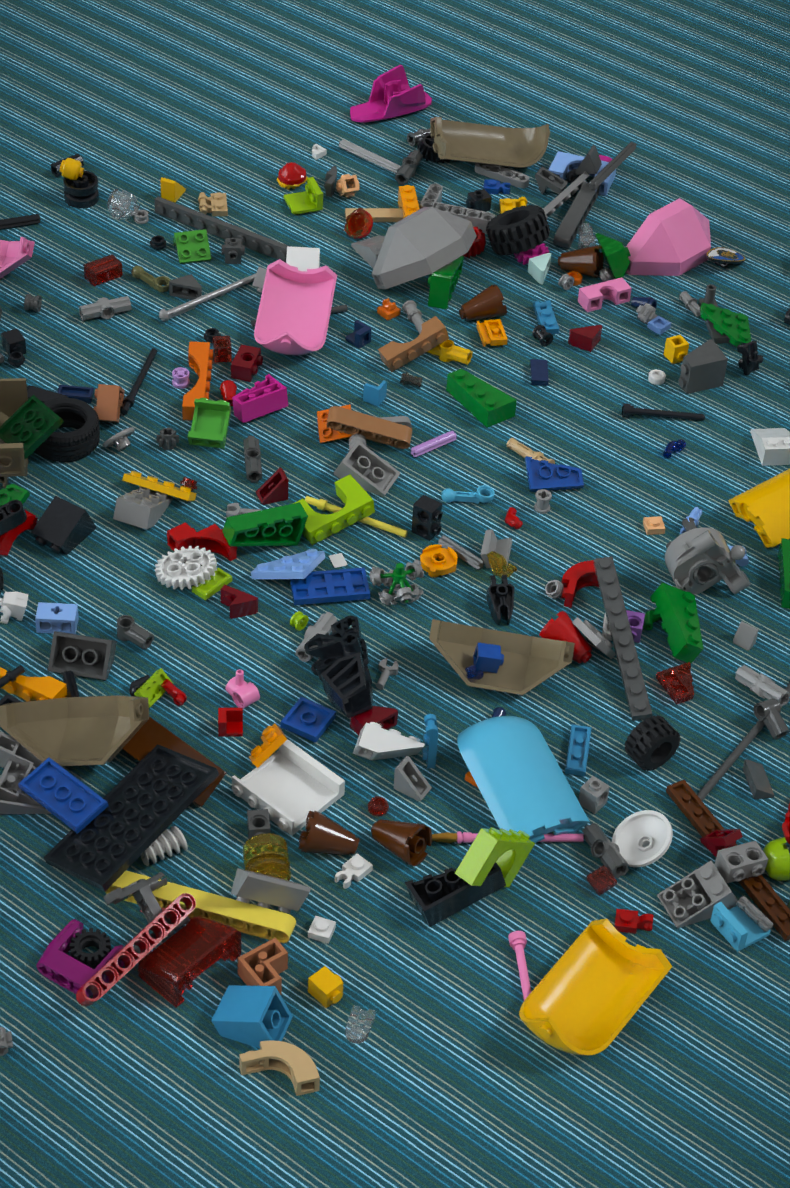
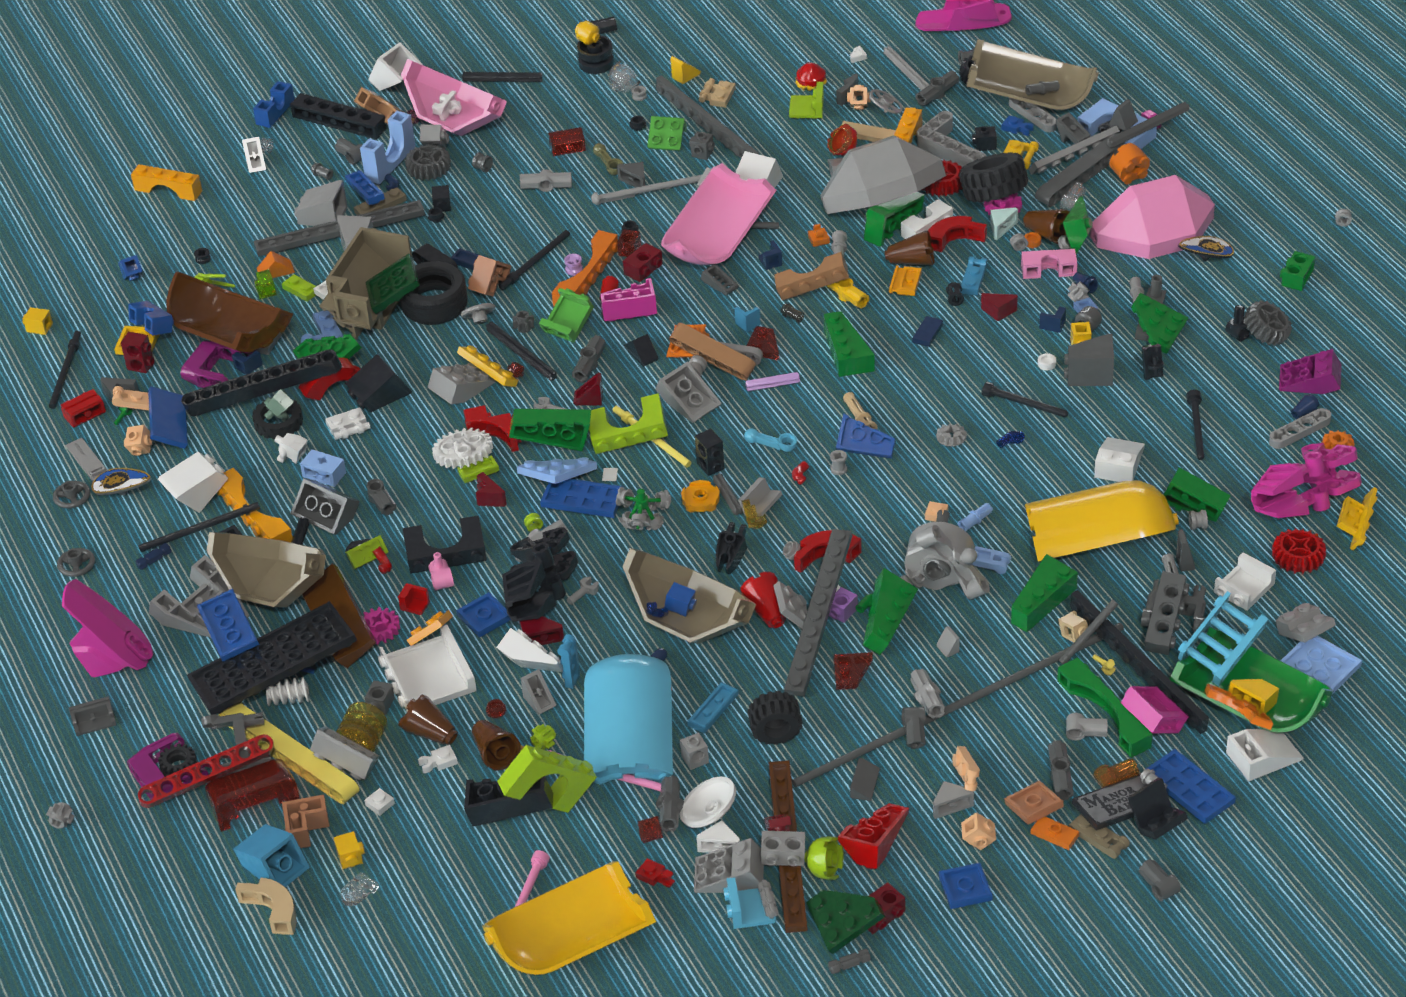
camera: 30 degrees right, 0 degrees up
none -> white plate [325,407,371,440]
none -> dark pink gear [363,607,400,645]
none -> black arch [402,515,487,574]
none -> black axle [486,322,557,381]
none -> lime gear [530,724,556,750]
none -> black slope [624,334,658,367]
none -> white slope [697,820,740,853]
none -> dark grey slope [701,264,739,295]
none -> clear red wing [746,326,779,360]
none -> light grey wheel [869,89,903,114]
none -> white arch [901,199,953,239]
none -> red arch [928,216,987,252]
none -> light grey gear [936,423,967,446]
none -> dark grey pin [1025,80,1060,95]
none -> dark blue panel [1039,306,1066,333]
none -> dark grey head [1075,306,1102,332]
none -> orange brick [1109,143,1150,184]

